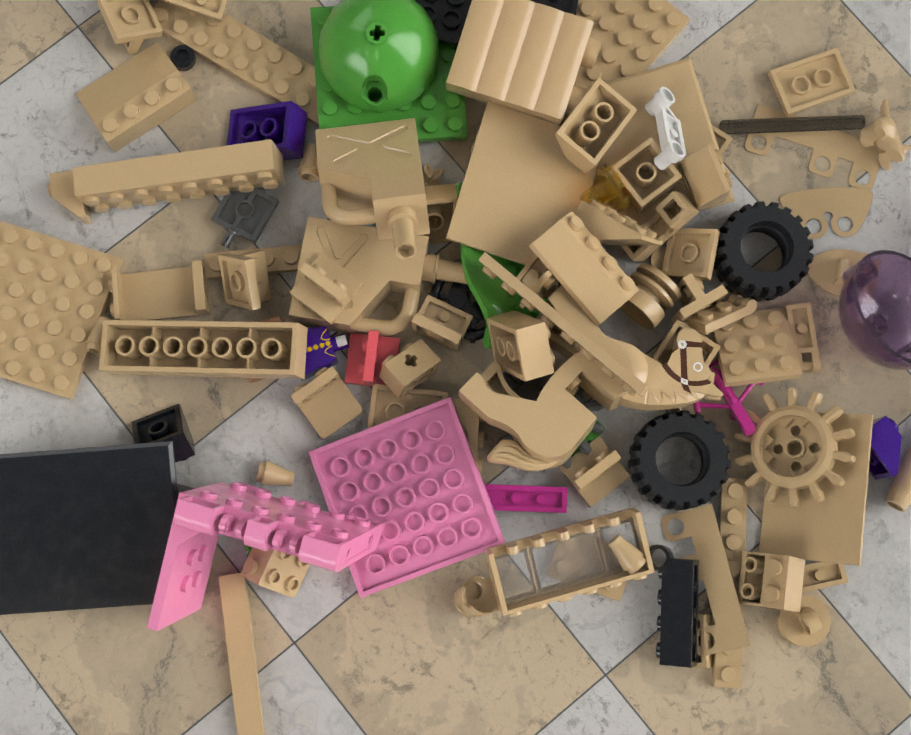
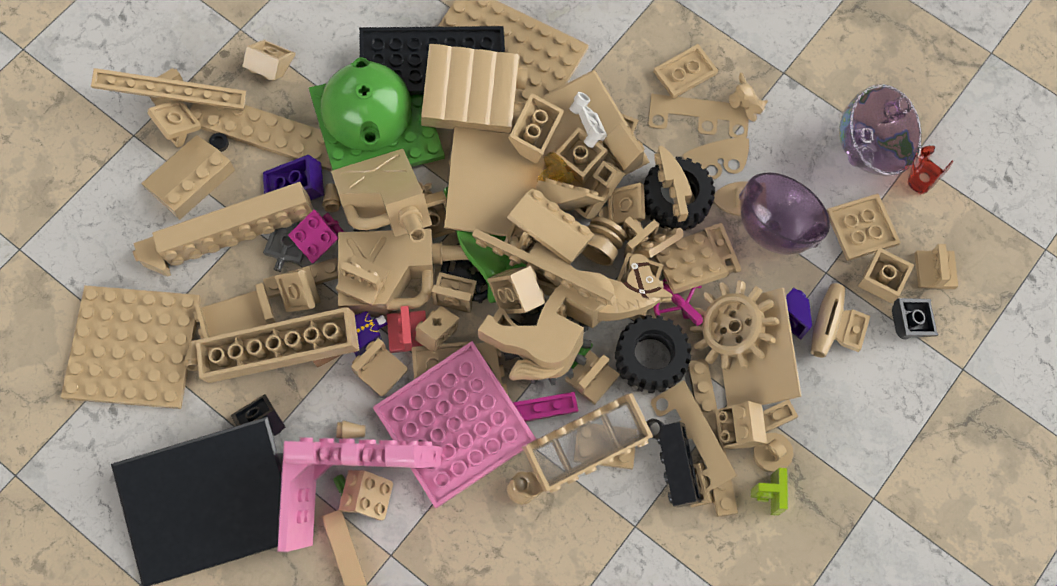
camera: 15 degrees left, 10 degrees down
tan cone [608,534,646,574] -> none
clear smoke axle [719,115,866,134] -> none
none -> dark pink plate [288,210,344,264]
none -> tan slope [654,146,692,222]
none -> lime bracket [751,468,788,516]

